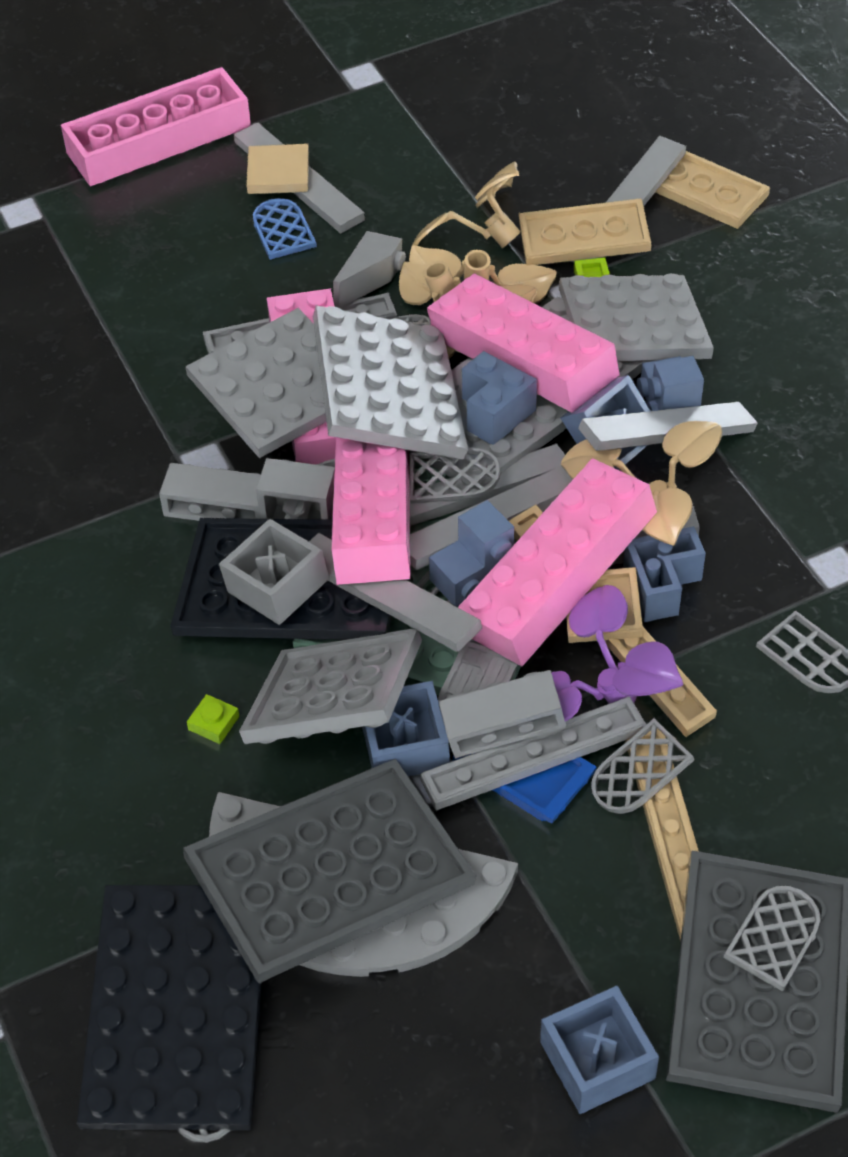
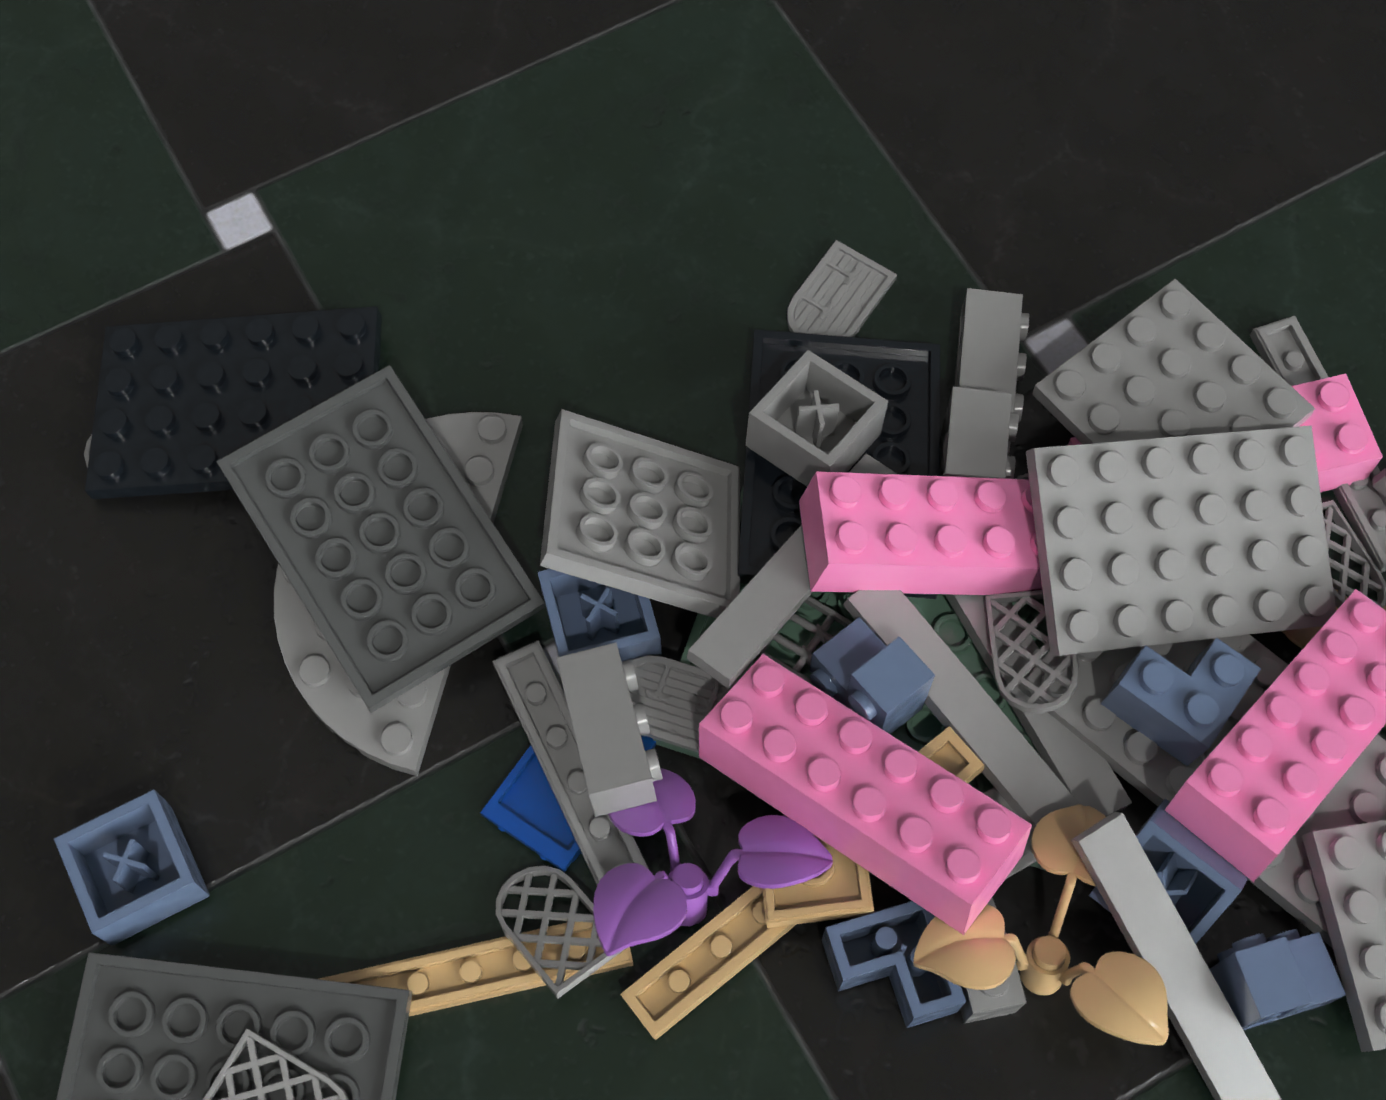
camera: 85 degrees right, 15 degrees up
lime plate [187,694,240,744] -> none
none -> light grey window [787,240,897,337]

